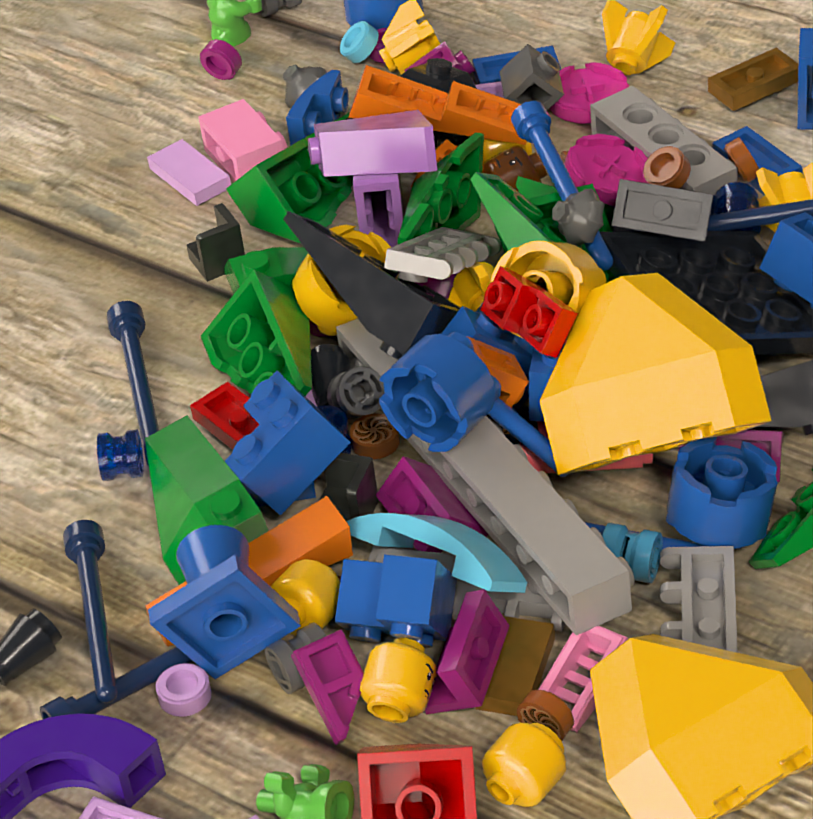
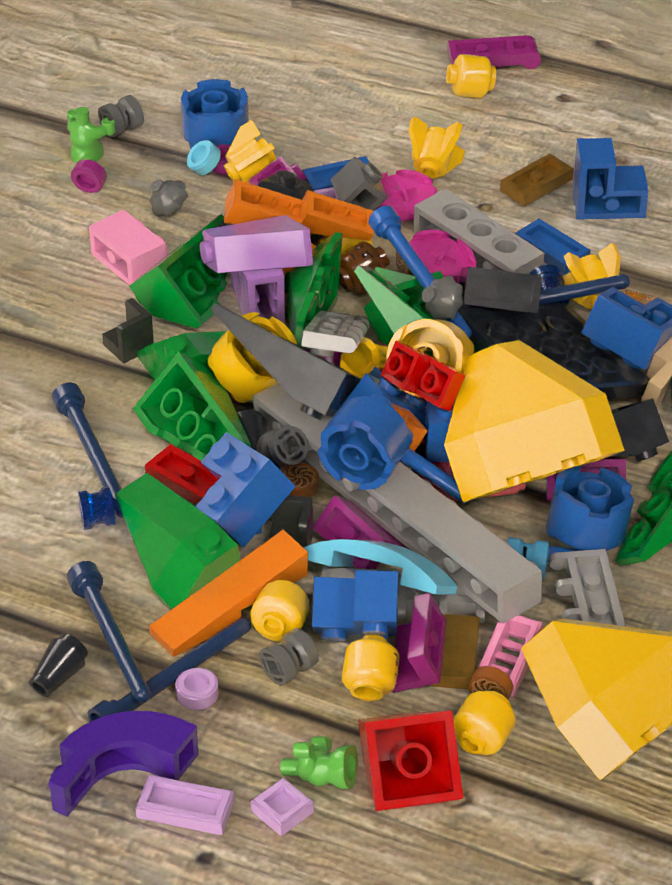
camera: 15 degrees left, 0 degrees up
lavender tile [147,139,231,206] -> none
blue plant [148,525,301,679] -> none
blue slope [286,70,349,146] -> none
magenta tile [291,629,364,745] -> none
dark orange tile [643,146,691,189] -> none
dark orange tile [724,137,759,183] -> none

